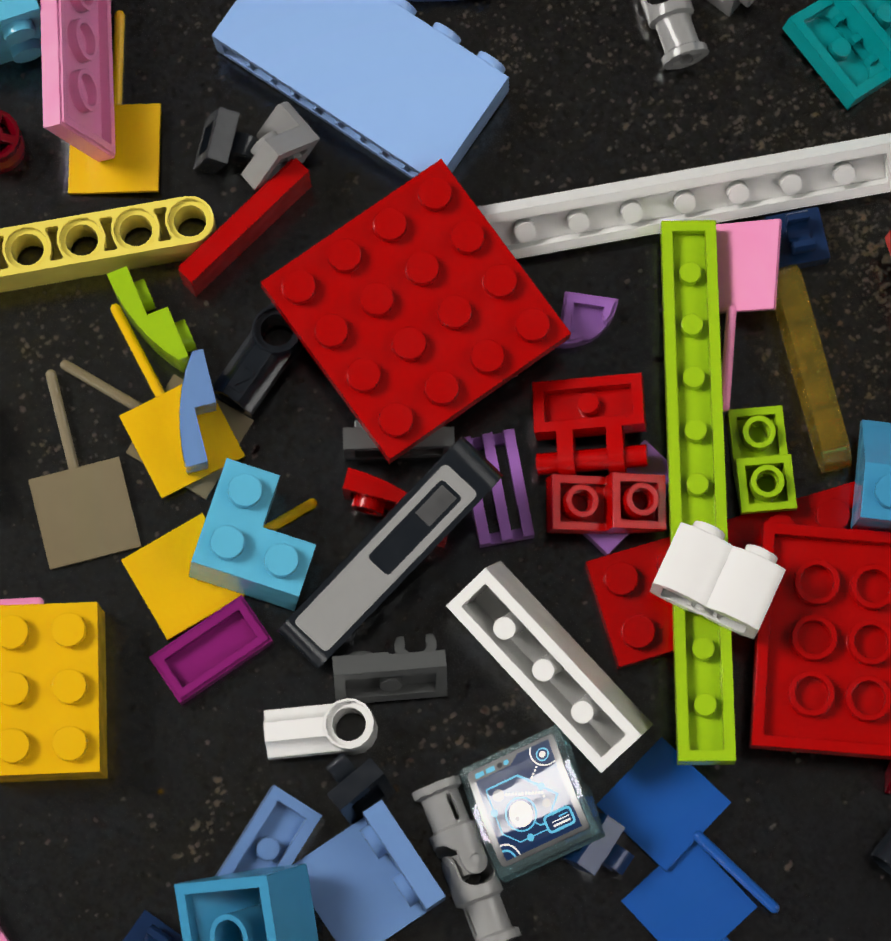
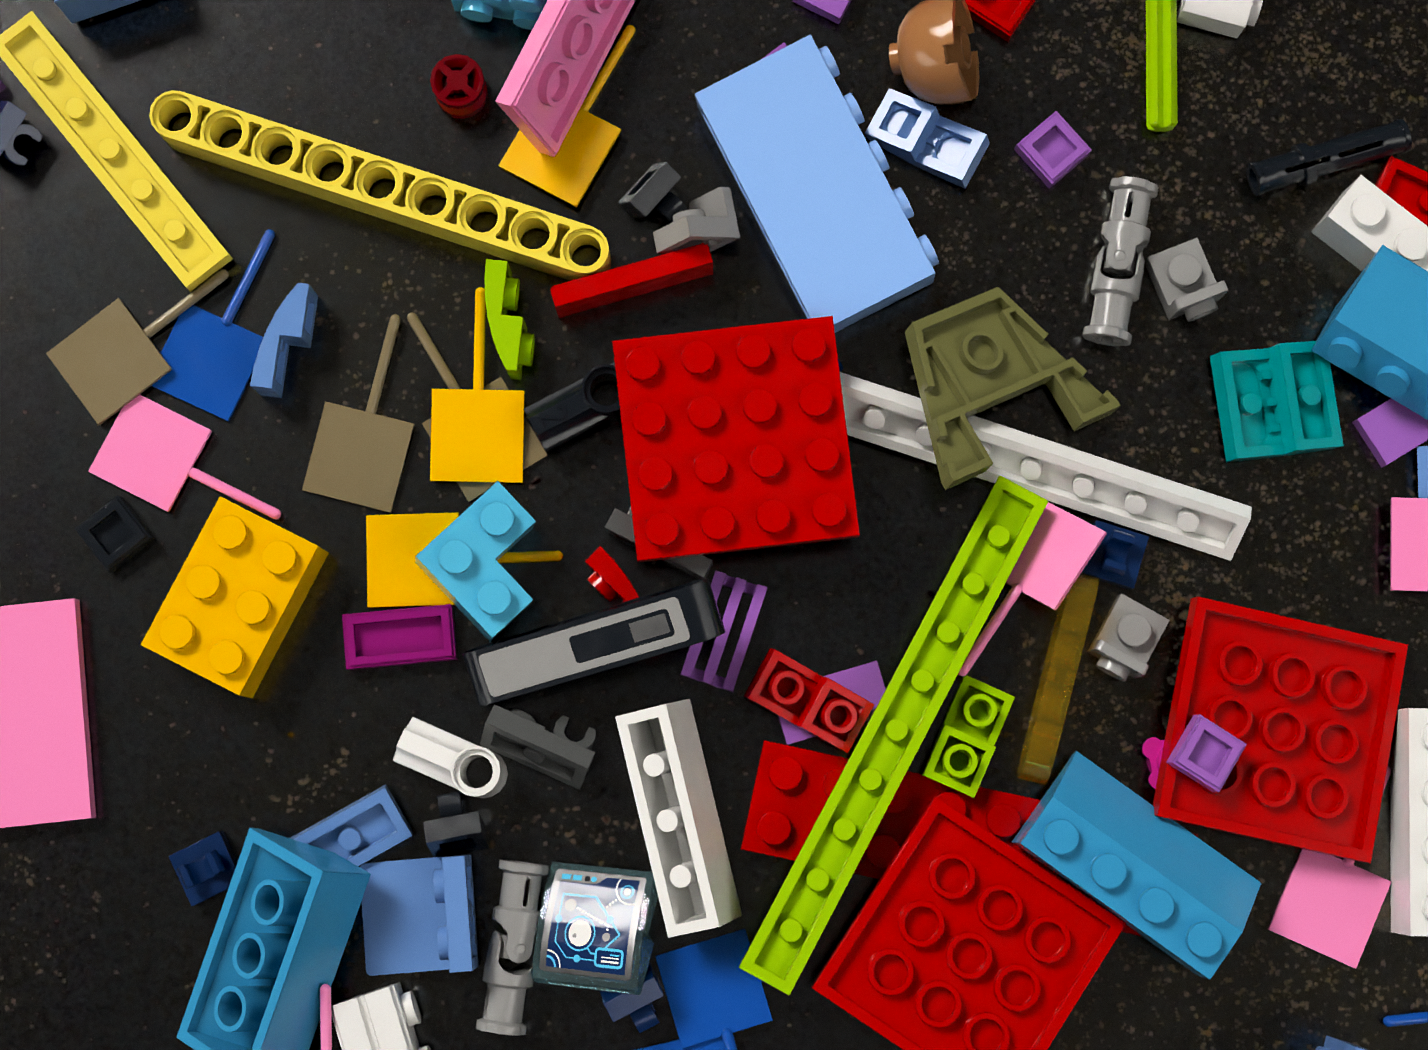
camera: 30 degrees right, 5 degrees up
medium blue slope [180,349,216,474] -> none
red plate [532,372,649,476] -> none
medium lavender tile [557,291,619,349] -> none
white brick [650,521,786,639] -> none
none -> olive wing [905,287,1121,490]
none -> light grey bracket [1087,593,1170,682]

